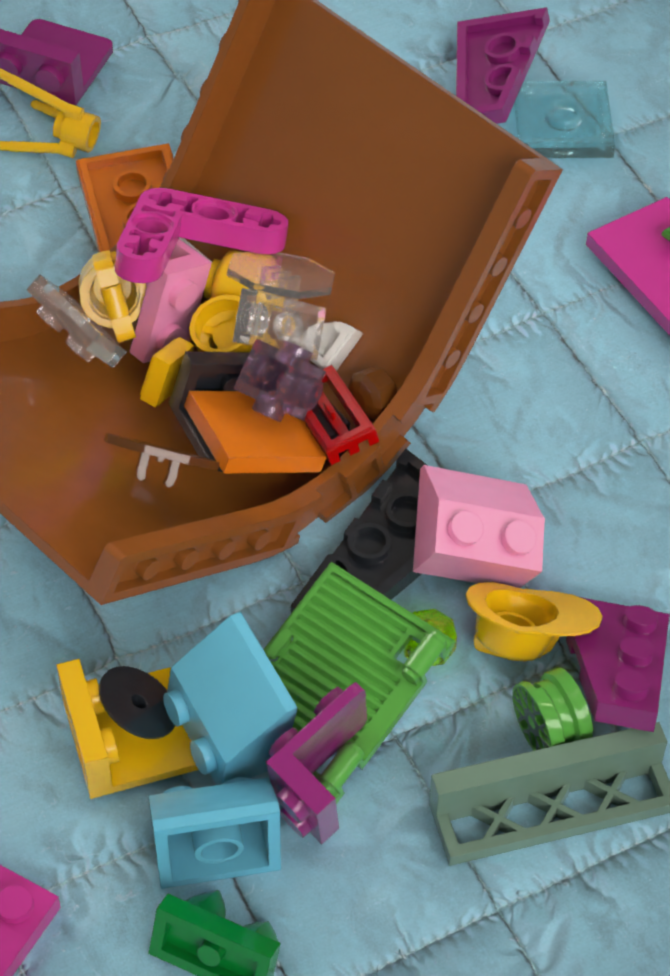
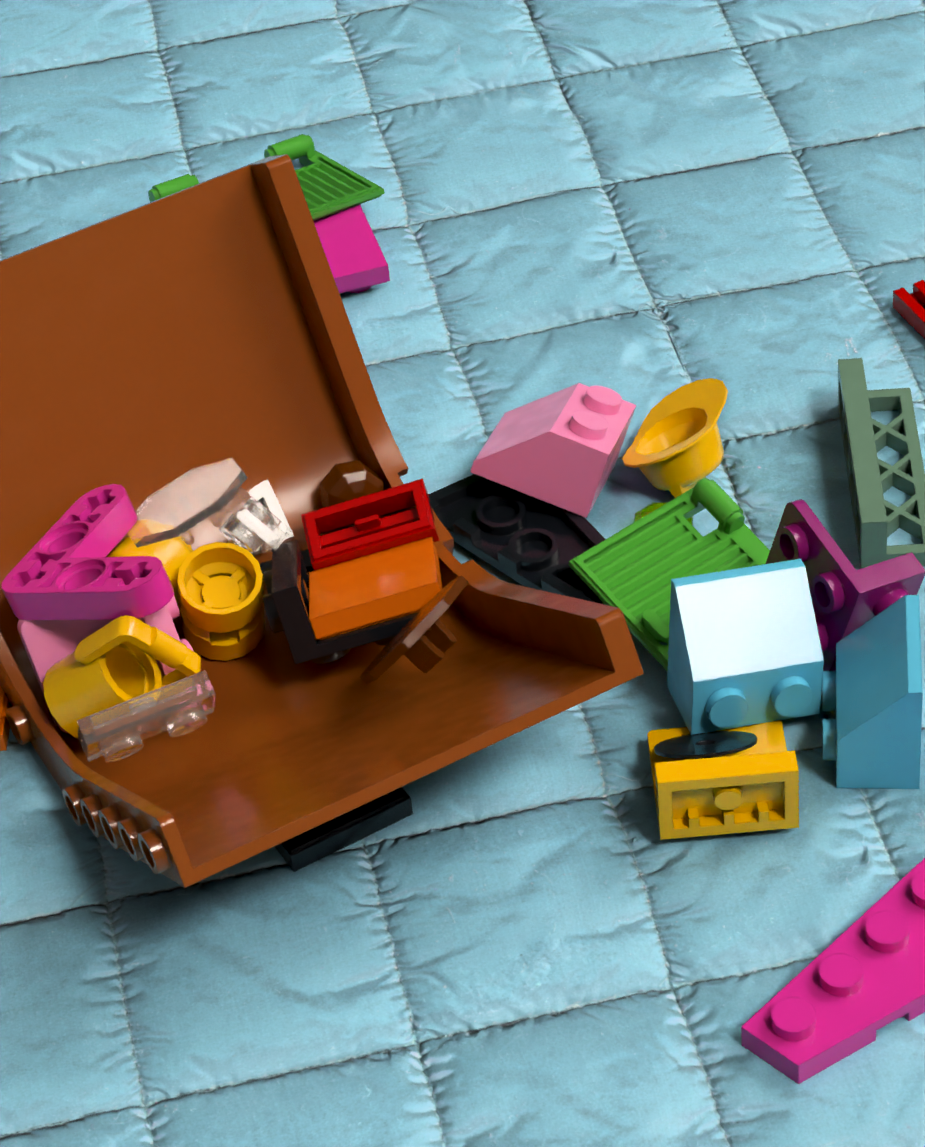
camera: 70 degrees left, 10 degrees down
yellow tile [140,337,195,408] -> none
brick [233,338,326,422] -> none
bright green wheel [512,667,593,751] -> none
magenta wing [566,597,670,732] -> none

